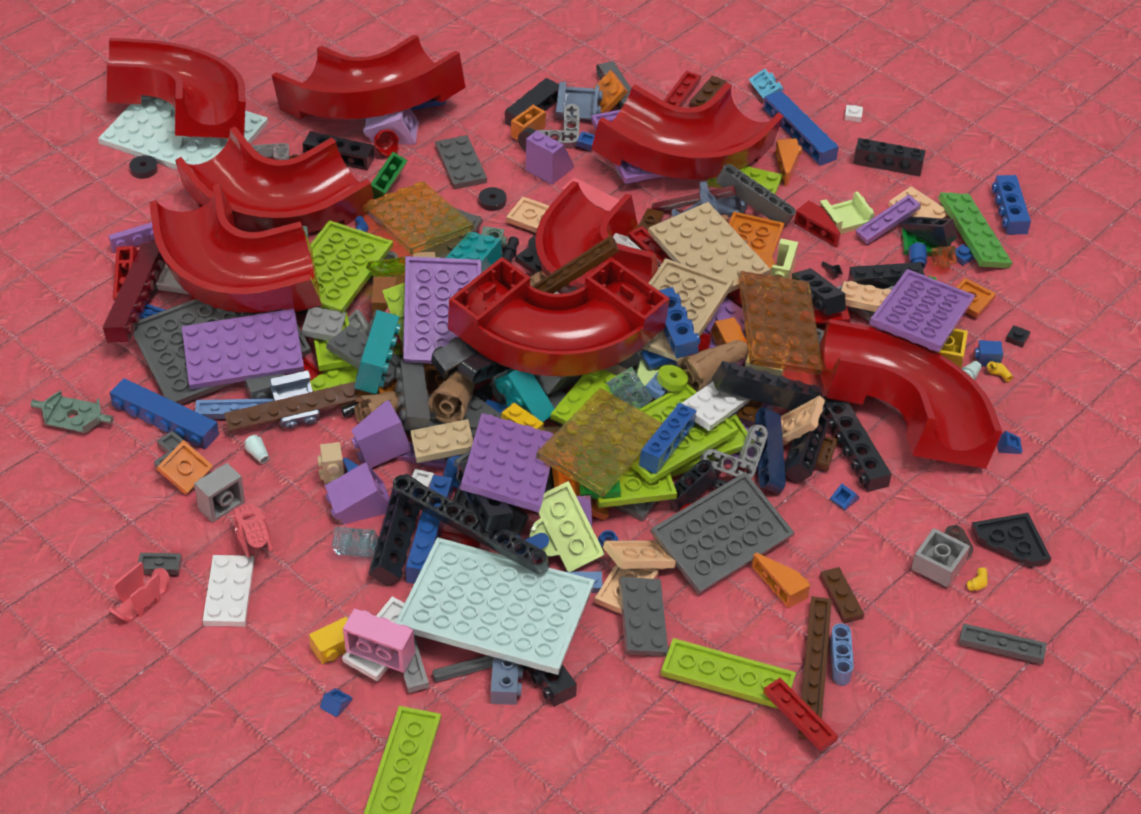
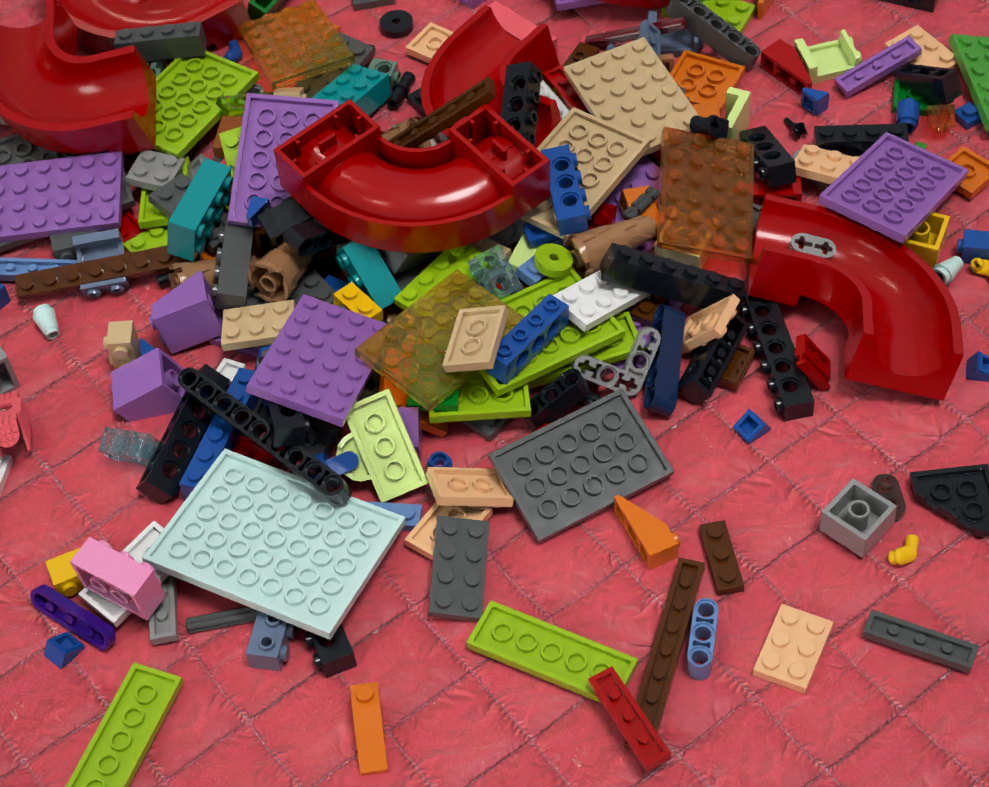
camera: 15 degrees right, 5 degrees up
none -> dark purple plate [30,584,116,650]
none -> dark grey brick [114,21,207,61]
none -> blue slope [246,196,271,228]
none -> orange slope [350,682,389,776]
none -> tan plate [442,305,509,372]
none -> black brick [501,61,543,146]
none -> dark grey axle [622,186,659,220]
none -> black piece [690,115,729,145]
none -> light nougat plate [753,604,834,694]
none -> light grey beam [789,233,836,260]
none -> red plate [794,333,831,392]
none -> blue slope [801,87,829,117]

